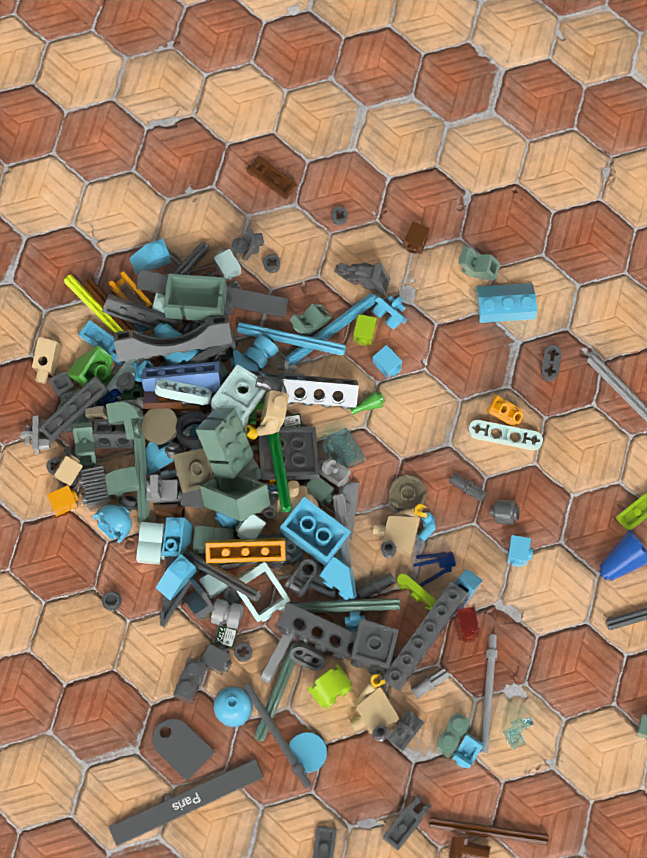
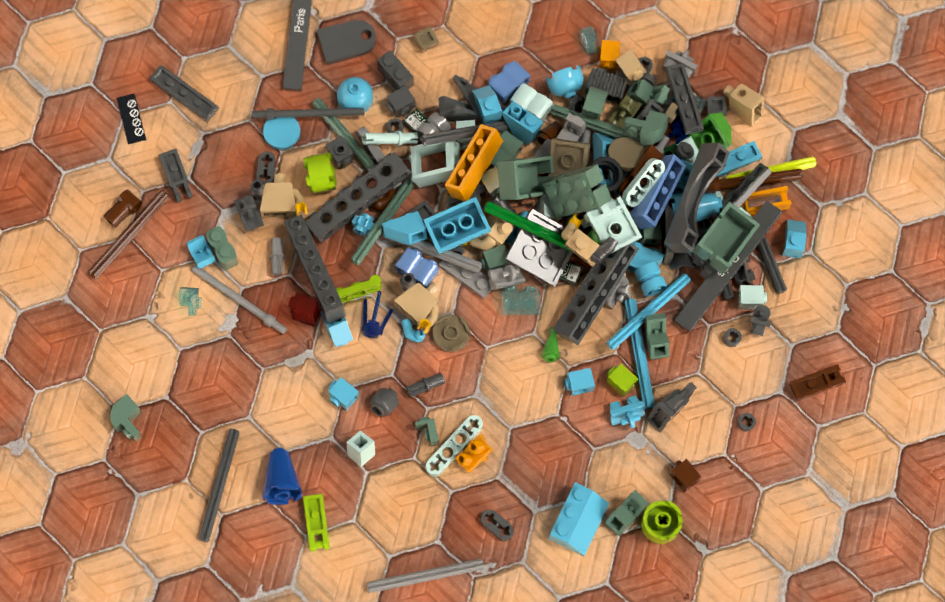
camera: 115 degrees right, 0 degrees up
dark grey plate [102,591,122,611] -> none
dark grey plate [164,443,184,459] -> none
dark grey piece [284,559,317,599] -> none
dark grey plate [289,642,326,671] -> none
dark grey plate [350,619,399,669] -> none
dark grey pin [356,572,396,600] -> none
none -> dark grey beam [256,152,276,186]
none -> dark grey brick [326,135,354,169]
none -> light aqua brick [347,430,375,467]
none -> light aqua pin [362,131,418,146]
none -> medium blue brick [395,248,439,288]
none -> dark tan plate [414,27,439,52]
none -> sand green bracket [415,417,439,447]
none -> medium blue brick [488,61,531,104]
none -> clear light blue cone [578,26,598,55]
none -> olive hips [608,95,642,129]
none -> lime brick [641,501,683,544]

